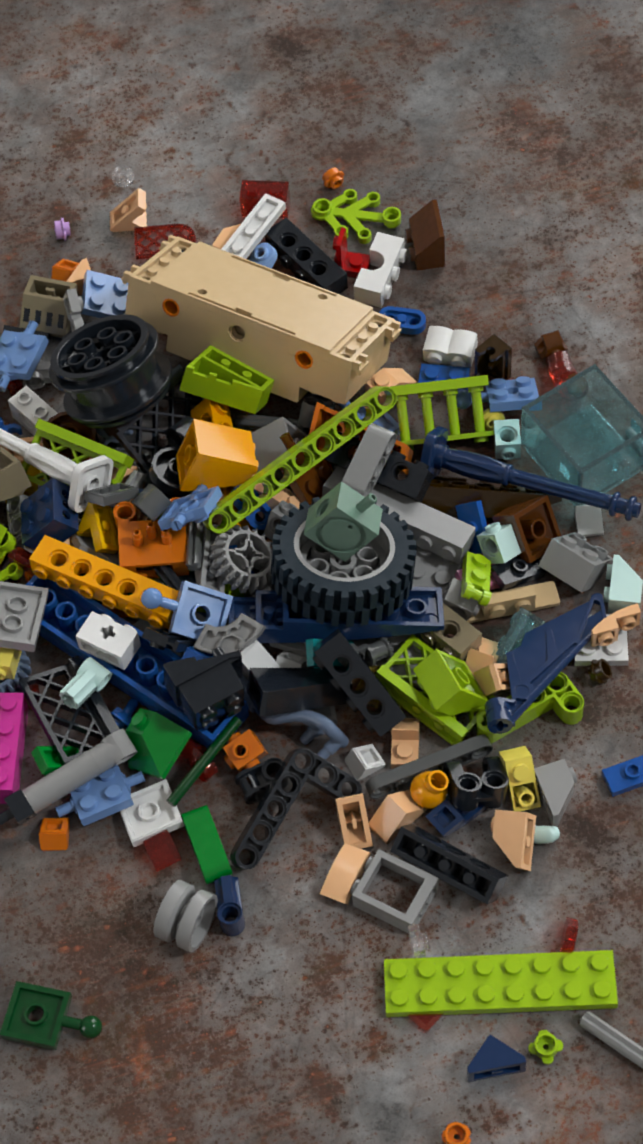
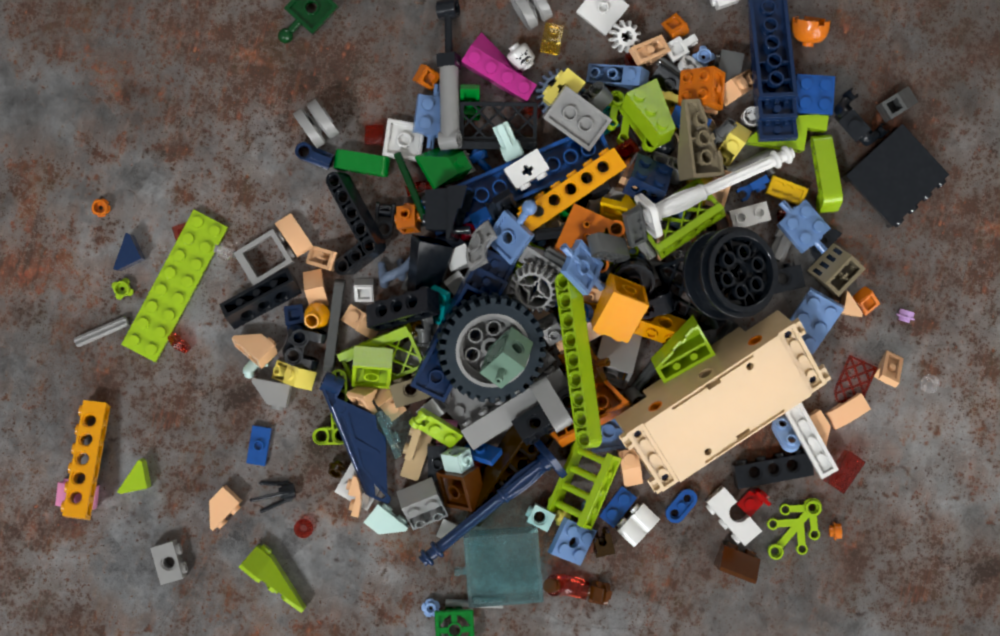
camera: 110 degrees right, 30 degrees up
light grey plate [63,288,84,332] -> none
none -> light nougat slope [825,393,871,429]

